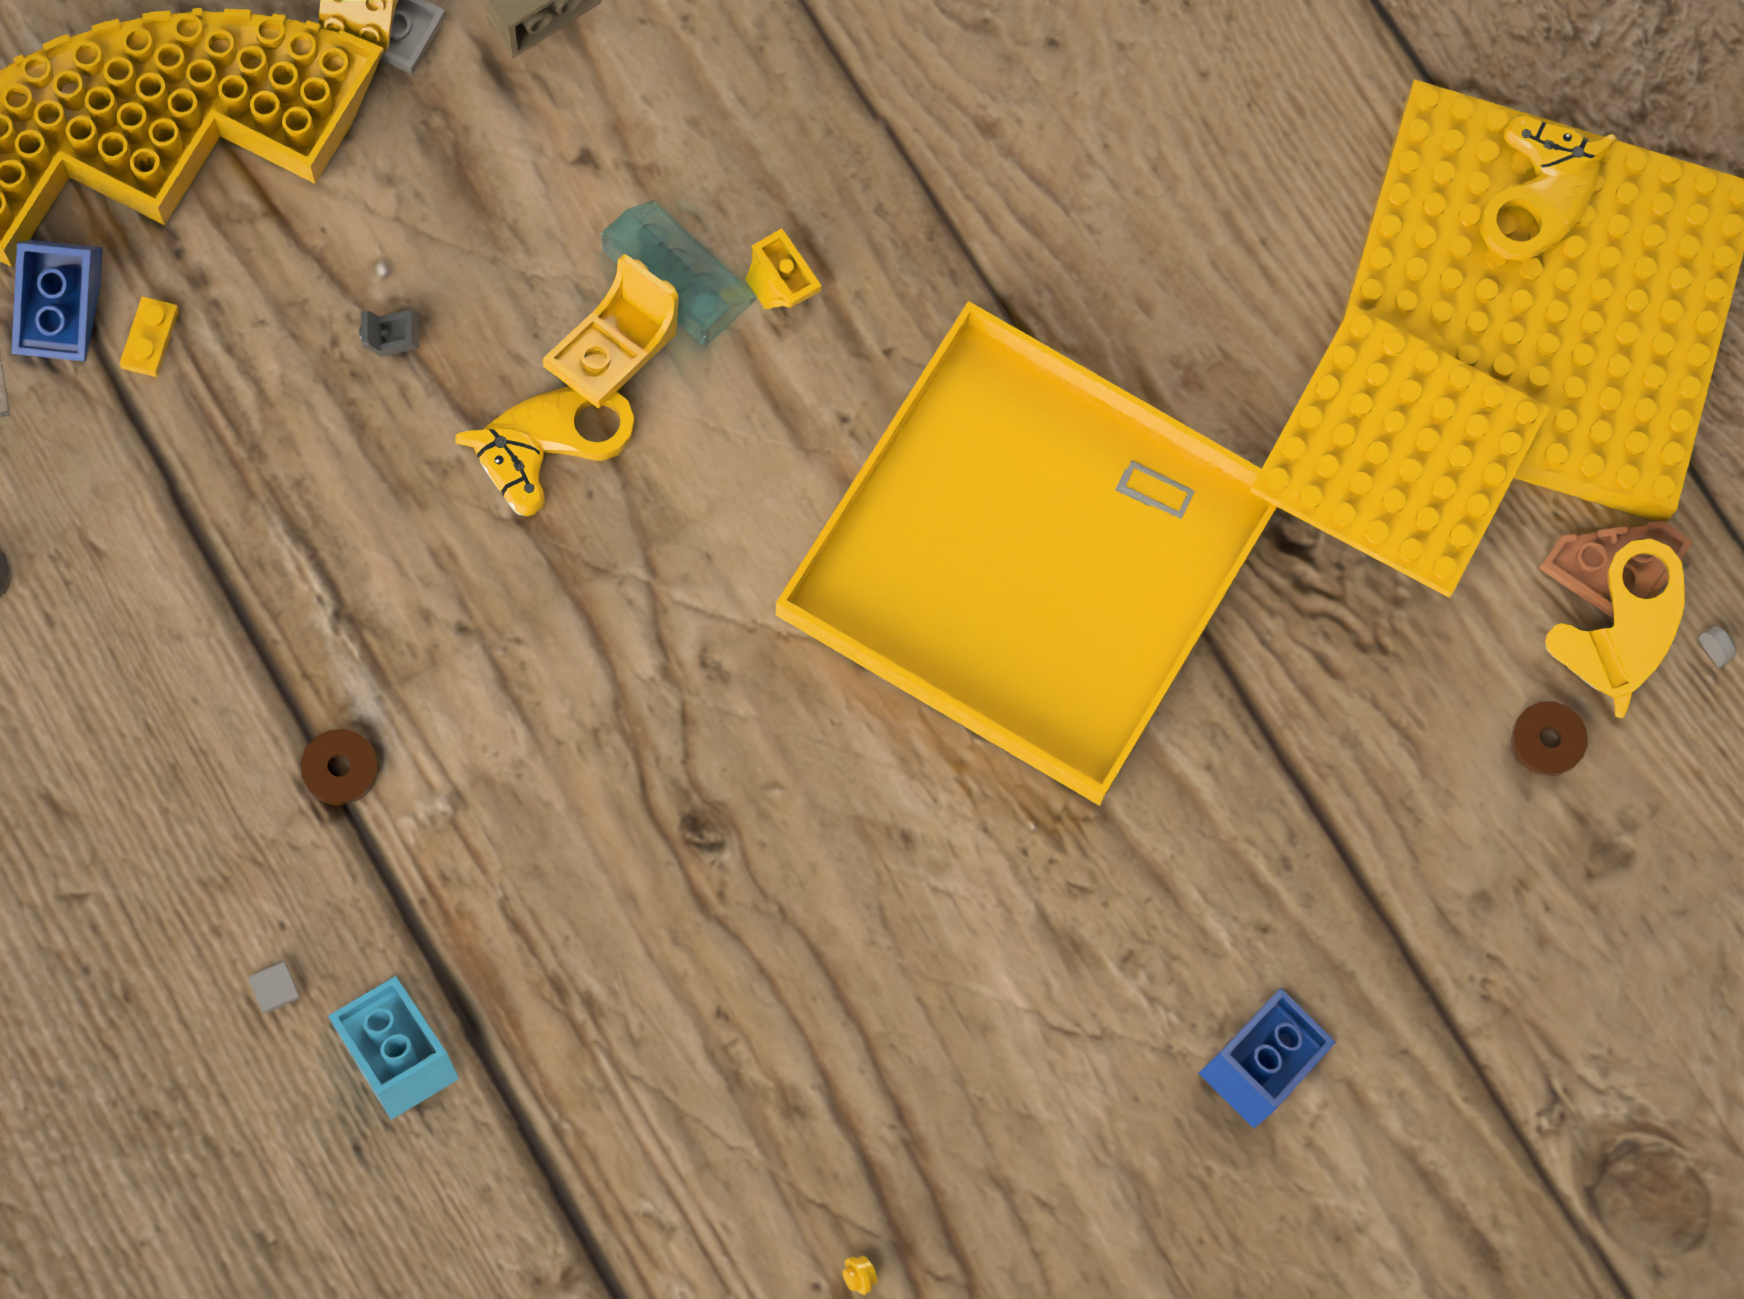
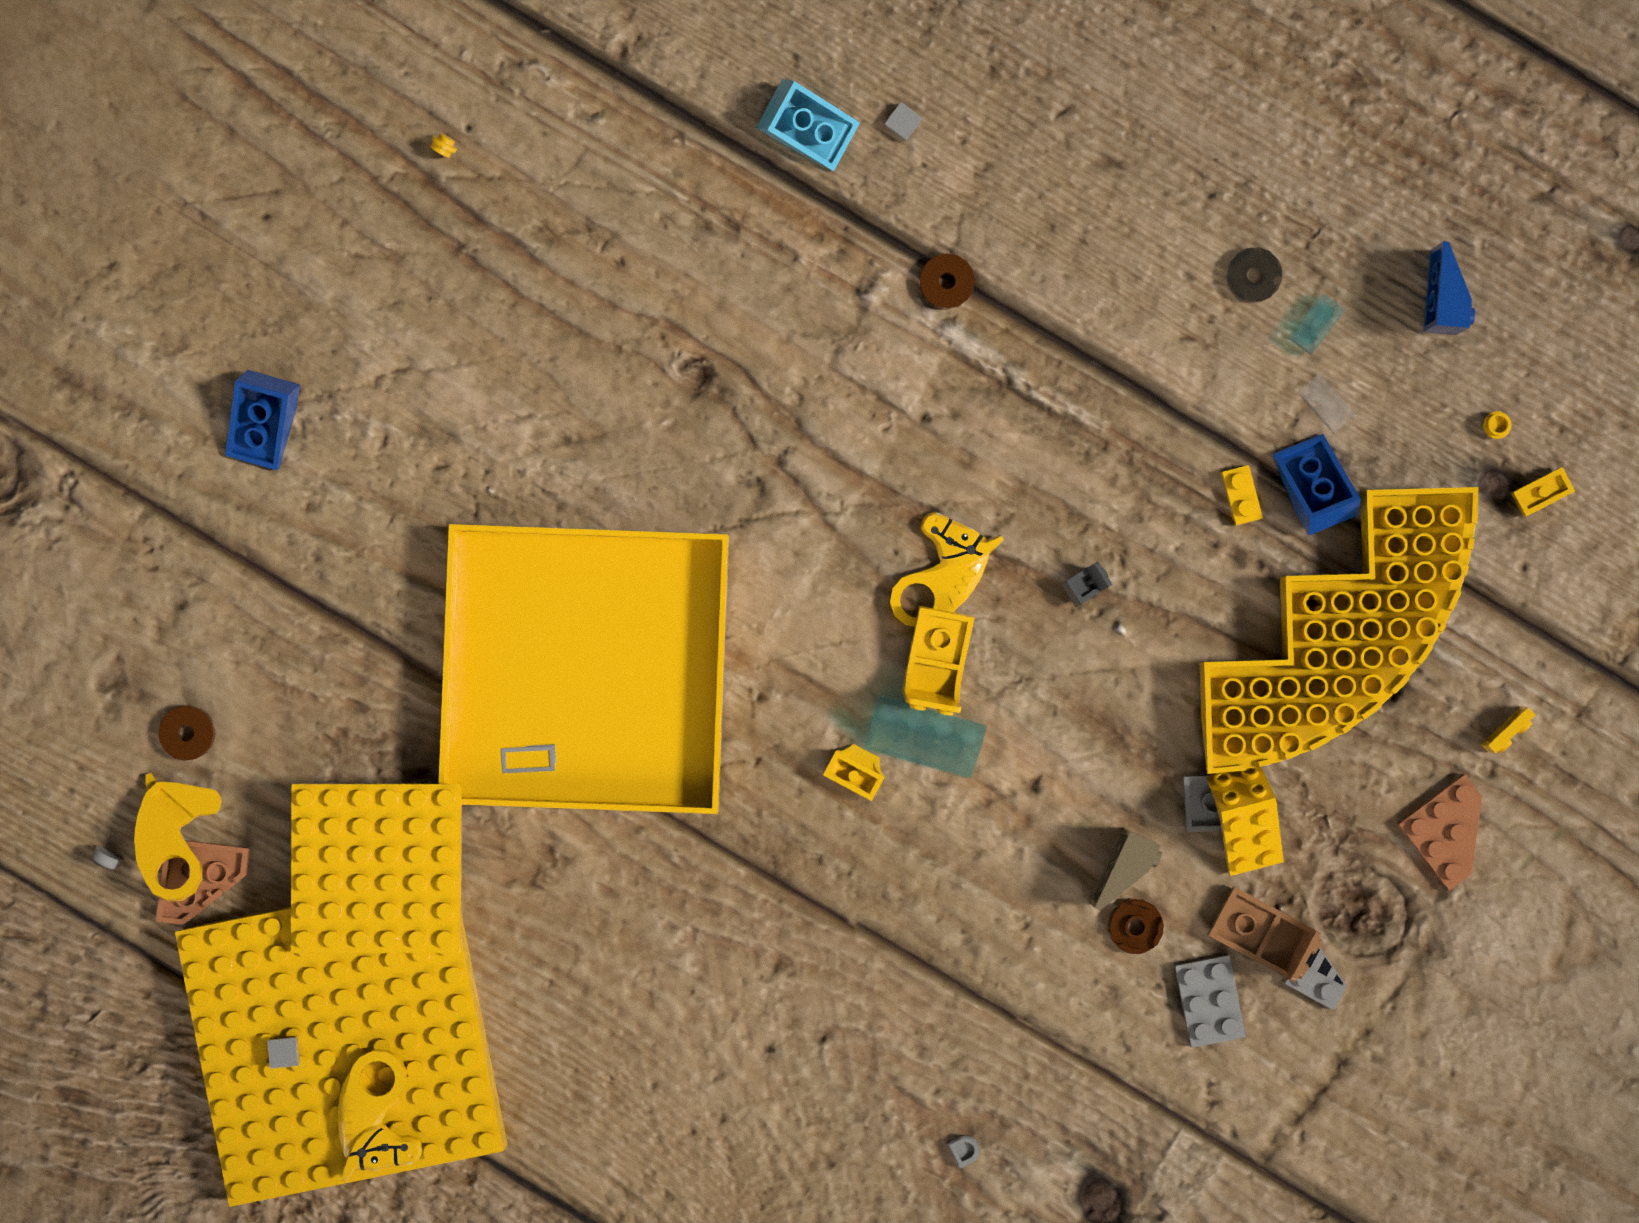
camera: 160 degrees right, 15 degrees up
none -> light grey tile [267,1036,300,1068]

